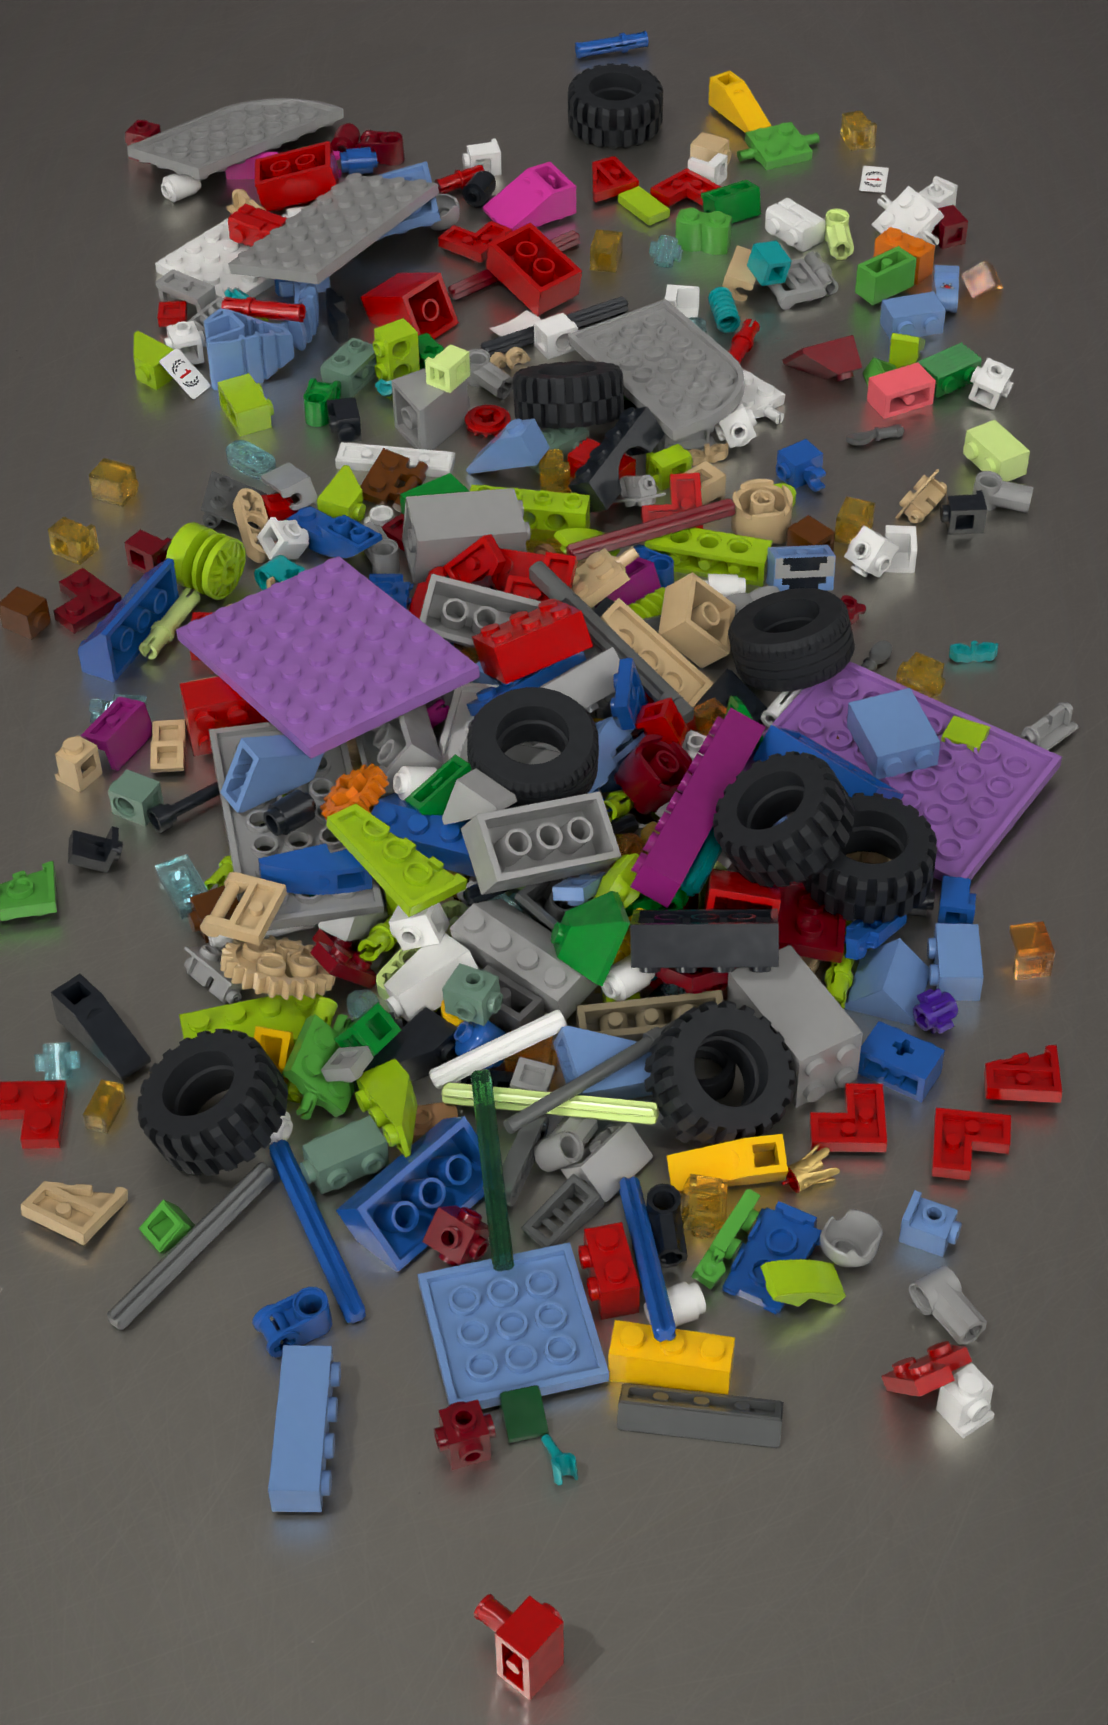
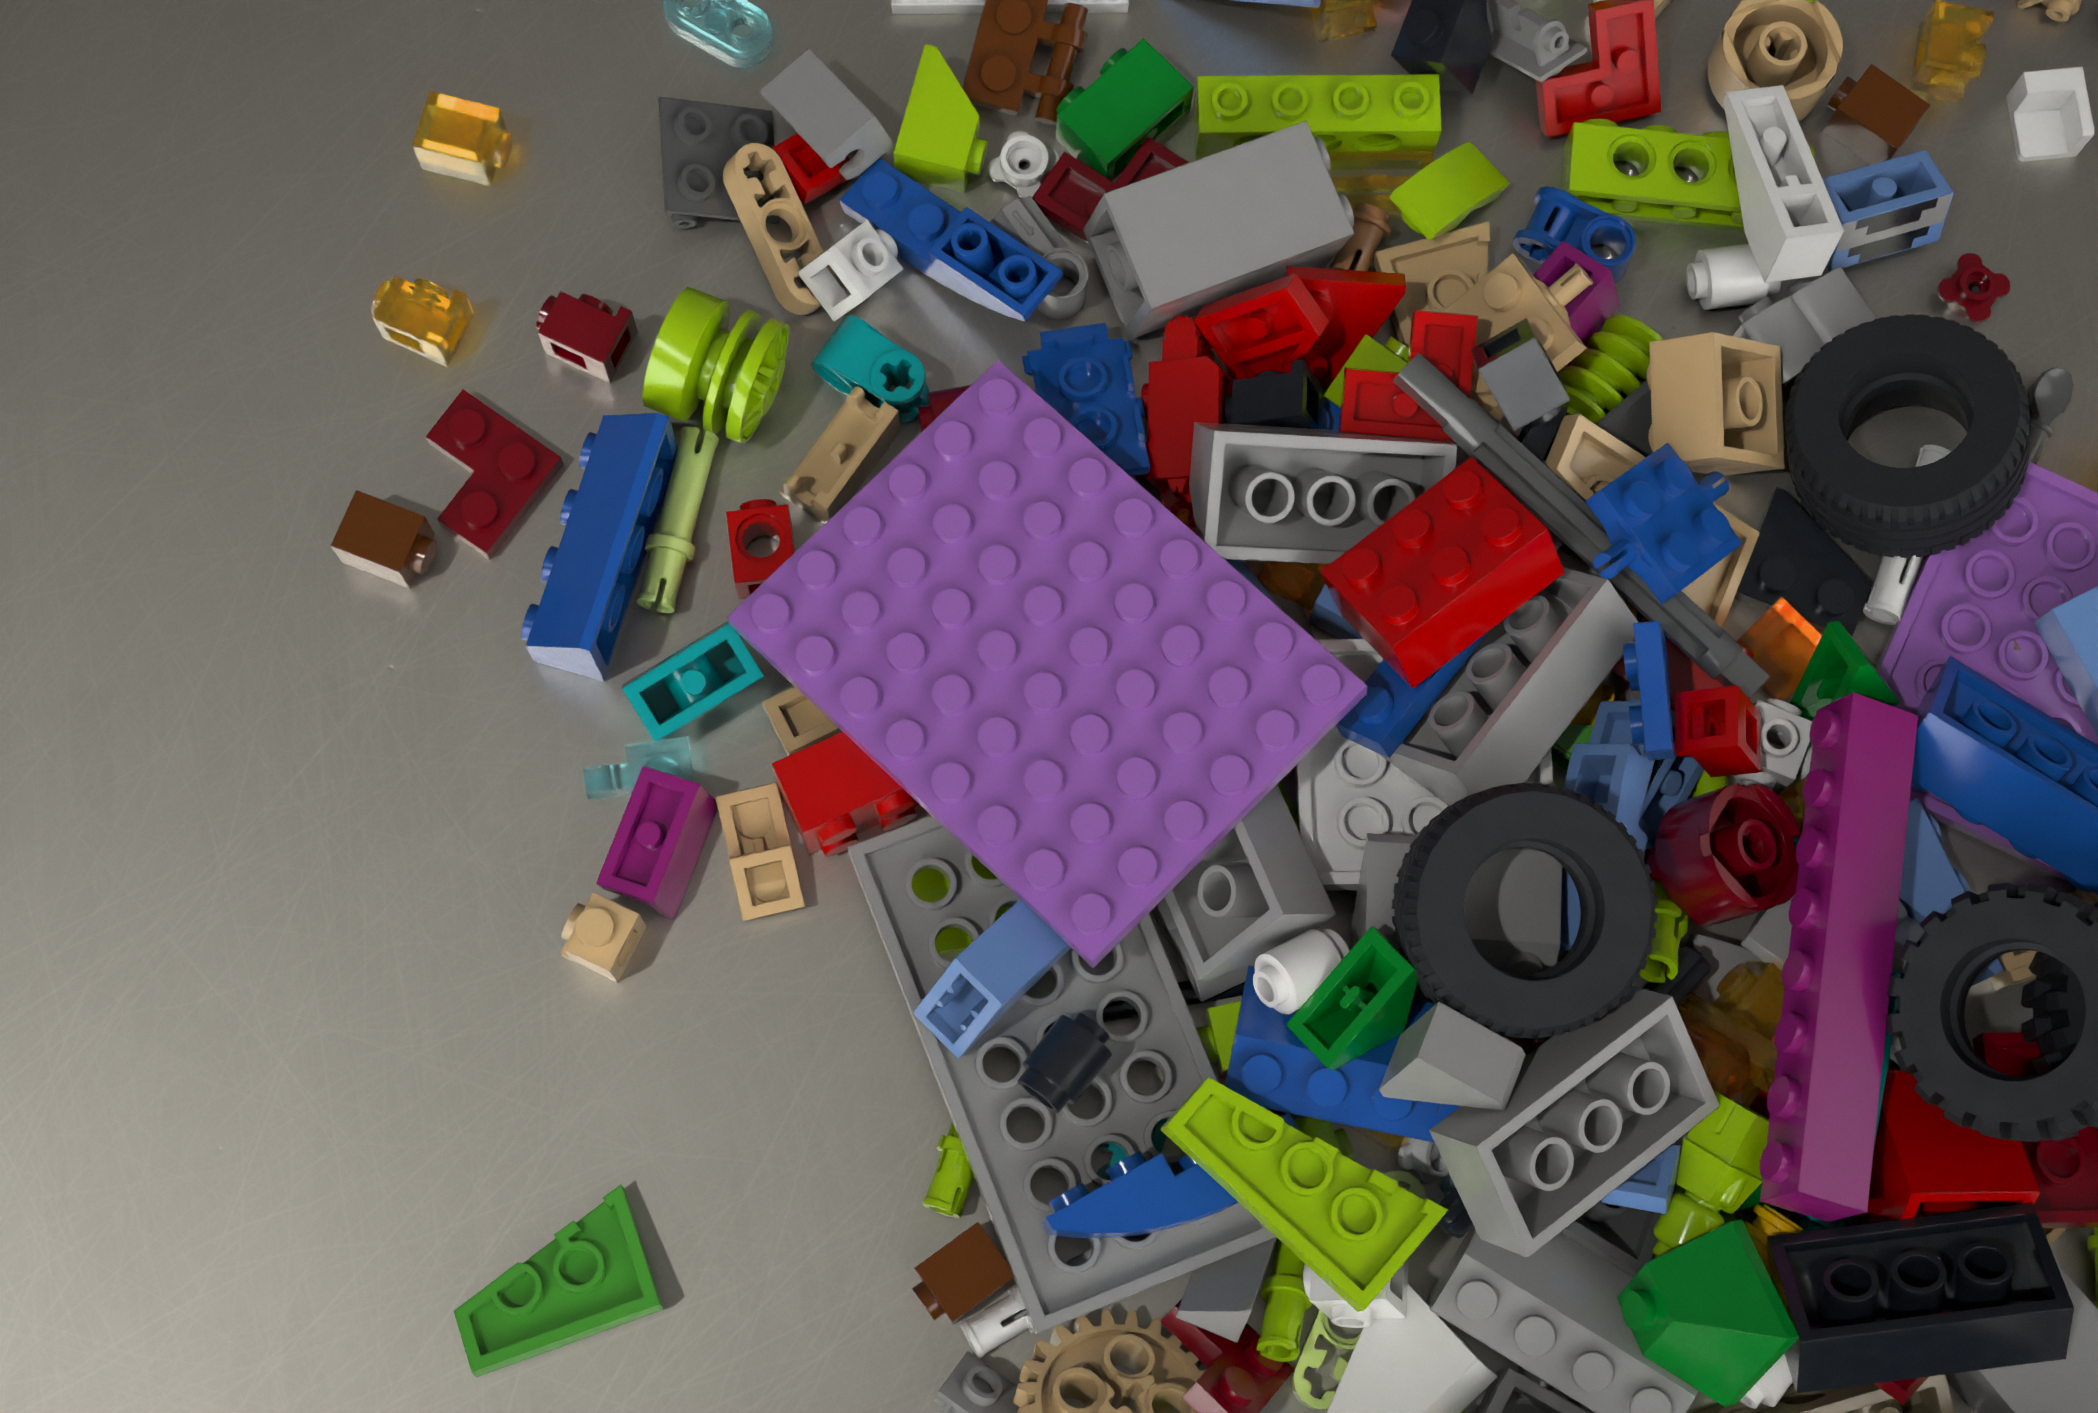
camera: 15 degrees left, 30 degrees up
black bracket [68,826,123,873] -> none
sand green brick [108,769,164,826] -> none
black piece [147,782,220,833] -> none
clear light blue plate [155,854,208,919] -> none
tan plate [200,872,287,946] -> none
orange gear [320,763,389,820] -> none
dark red axle [566,498,736,561] -> none
white brick [844,525,899,578] -> none
none -> teal brick [622,621,764,743]
none -> brick [1471,318,1570,431]
none -> blue plate [1585,443,1743,604]
none -> white slope [1723,85,1844,283]

